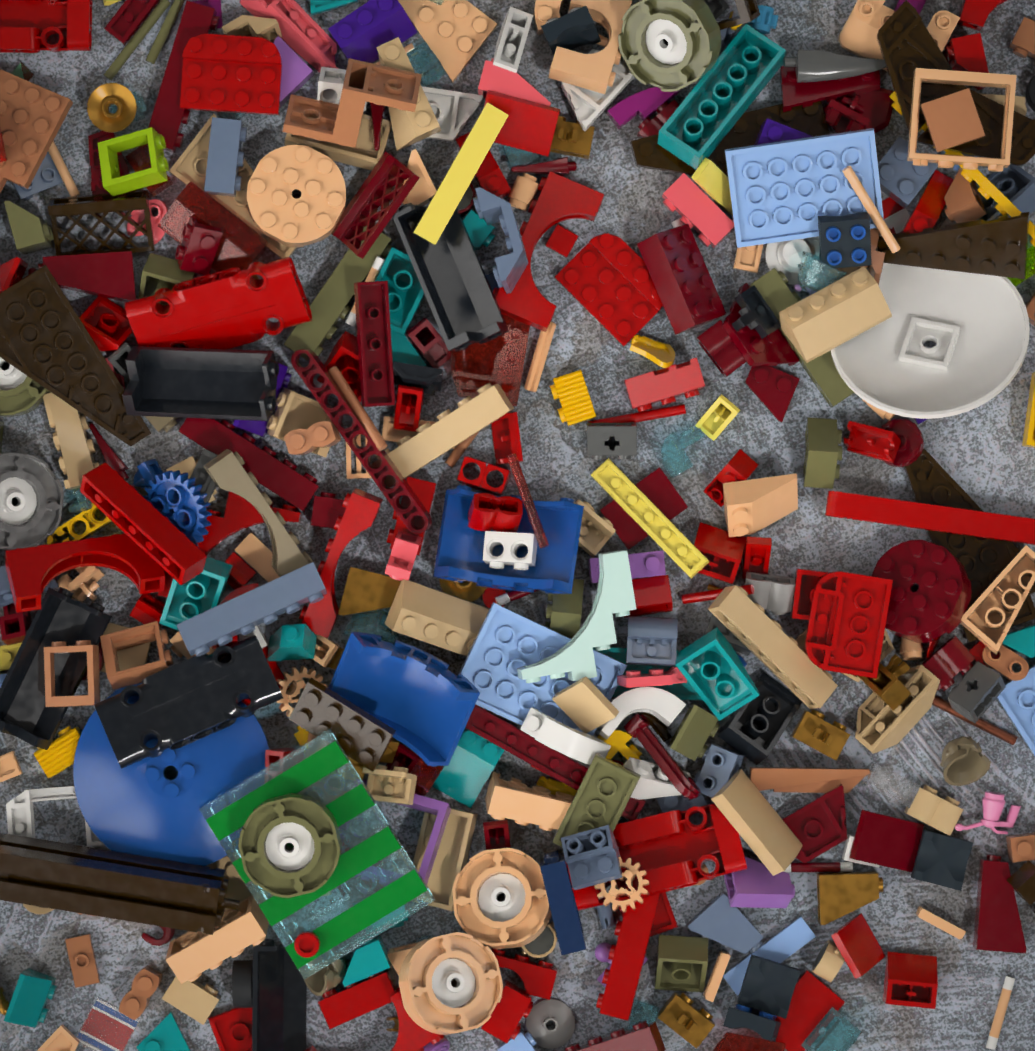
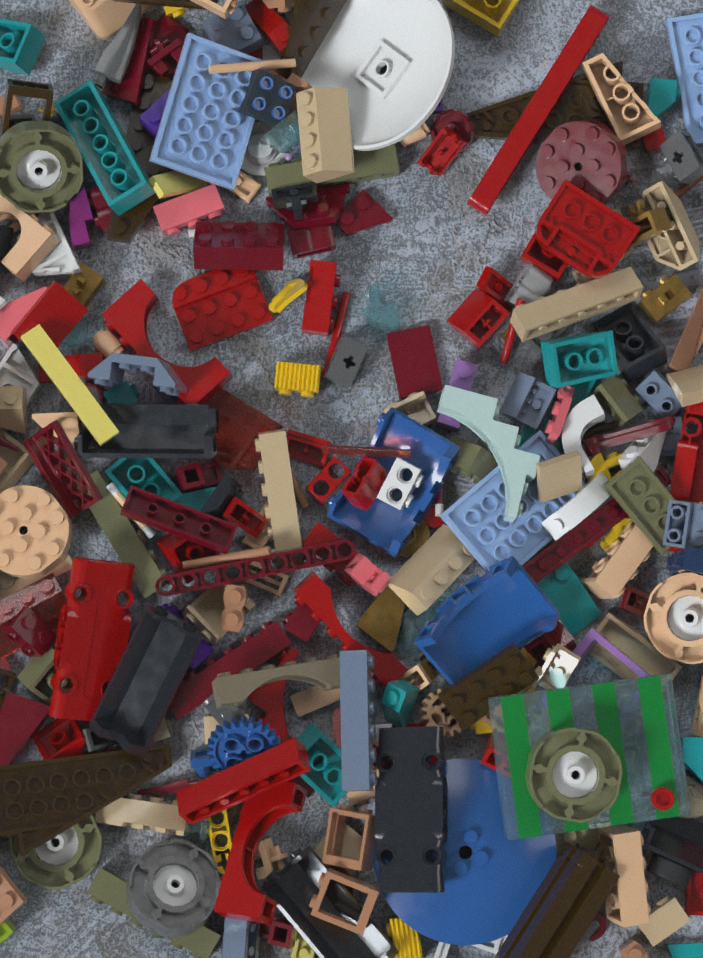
camera: 65 degrees left, 5 degrees down
red piece [130,593,165,626] -> none
red piece [224,552,257,590] -> none
dark red piece [511,157,577,176] -> none
light nougat axle [524,322,556,392] -> none
red tile [545,224,579,258] -> none
light yellow tile [591,458,709,579] -> none
red brick [624,575,673,618] -> none
light yellow slope [695,394,740,441] -> none
red slope [703,449,758,507] -> none
light nougat slope [723,473,798,537] -> none
dark azure gear [747,5,779,34] -> none
olive brick [803,417,843,489] -> none
light nougat cone [899,637,924,660] -> none
dark red brick [921,636,975,691] -> none
nougat plate [982,645,1029,681] -> none

